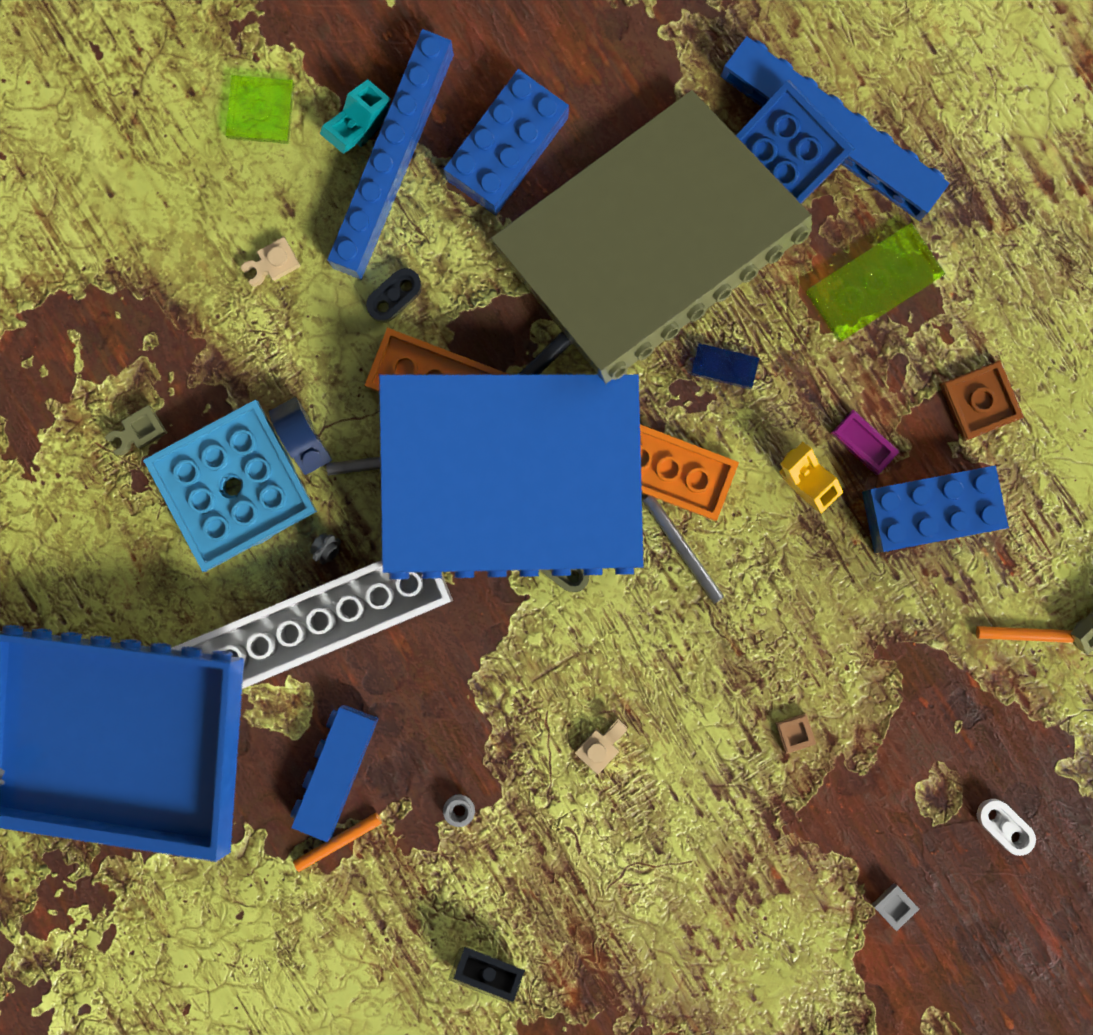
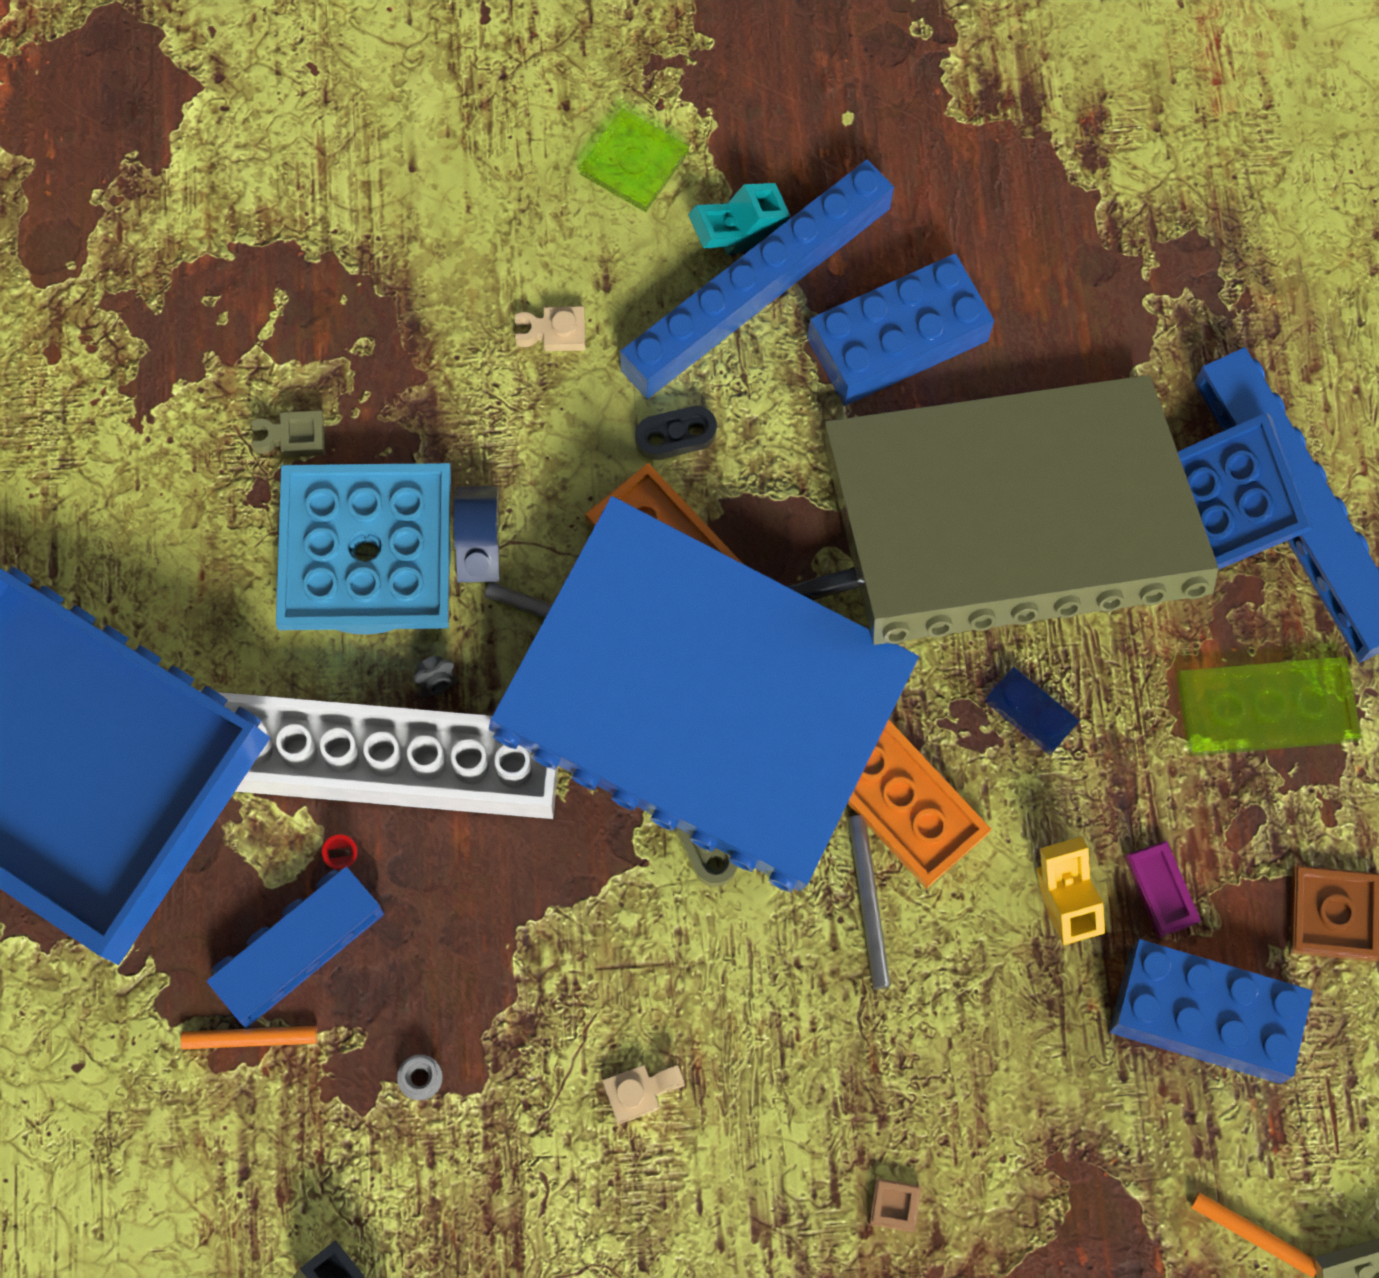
camera: 25 degrees right, 15 degrees down
none -> red hinge [322,834,357,870]

